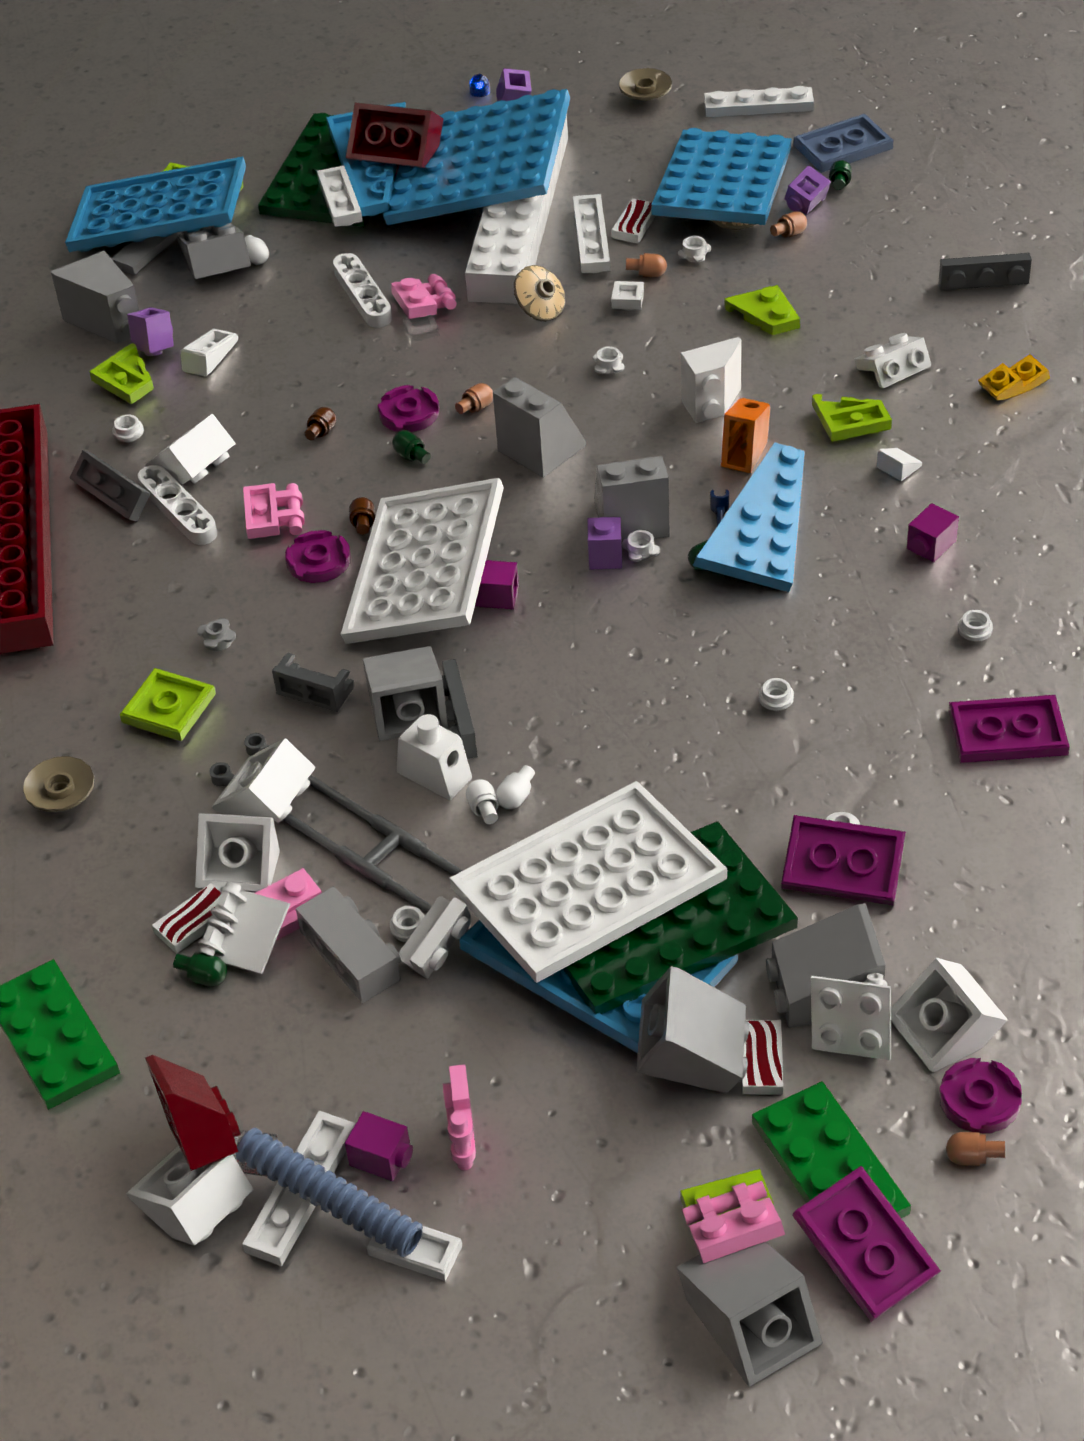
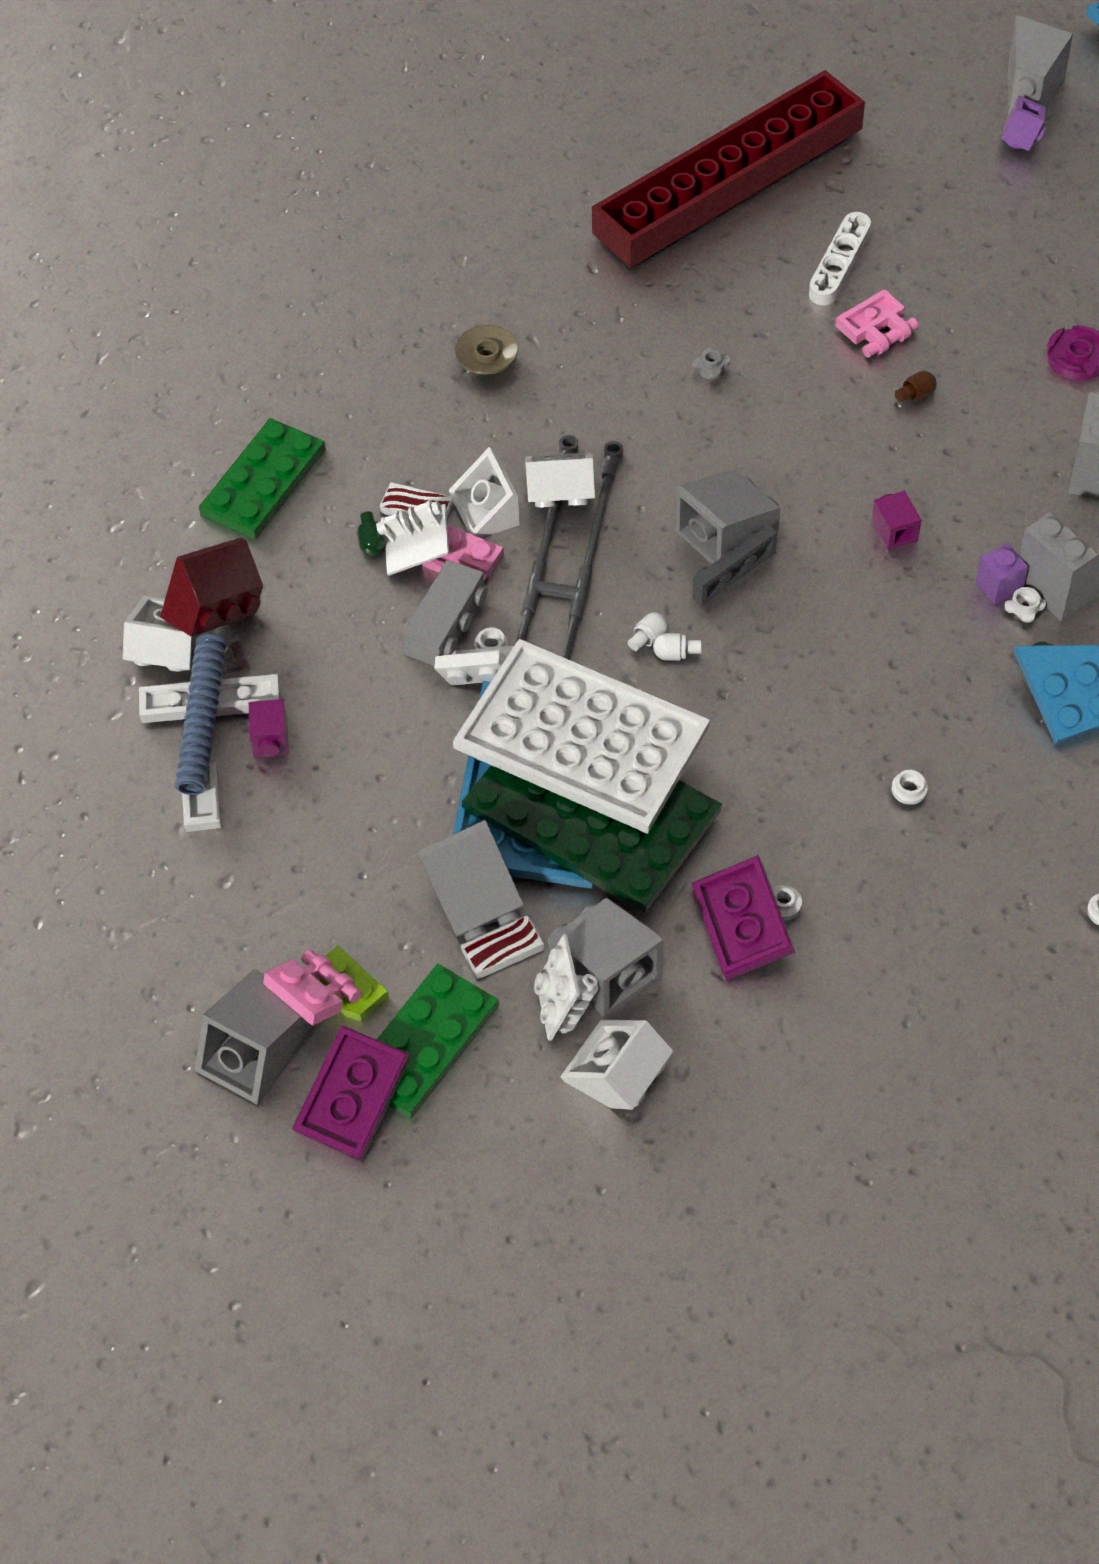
camera: 60 degrees right, 10 degrees up
dark grey plate [70,450,151,521] -> none
lime wing [89,343,154,404] -> none
white plate [112,414,144,443] -> none
lime plate [119,668,216,741] -> none
white slope [145,413,236,485] -> none
white slope [180,328,238,377] -> none
dark grey hinge [272,653,355,712] -> none
magenta tile [285,530,351,583] -> none
reddish brown cylinder [304,407,336,441] -> none
white plate [341,478,504,644] -> none
dark green cylinder [392,430,431,464] -> none
white torso [396,714,472,801] -> none
bright pink plate [443,1064,476,1170] -> none
magenta tile [939,1058,1022,1133] -> none
nougat cylinder [946,1132,1005,1166] -> none
magenta tile [948,695,1070,763] -> none

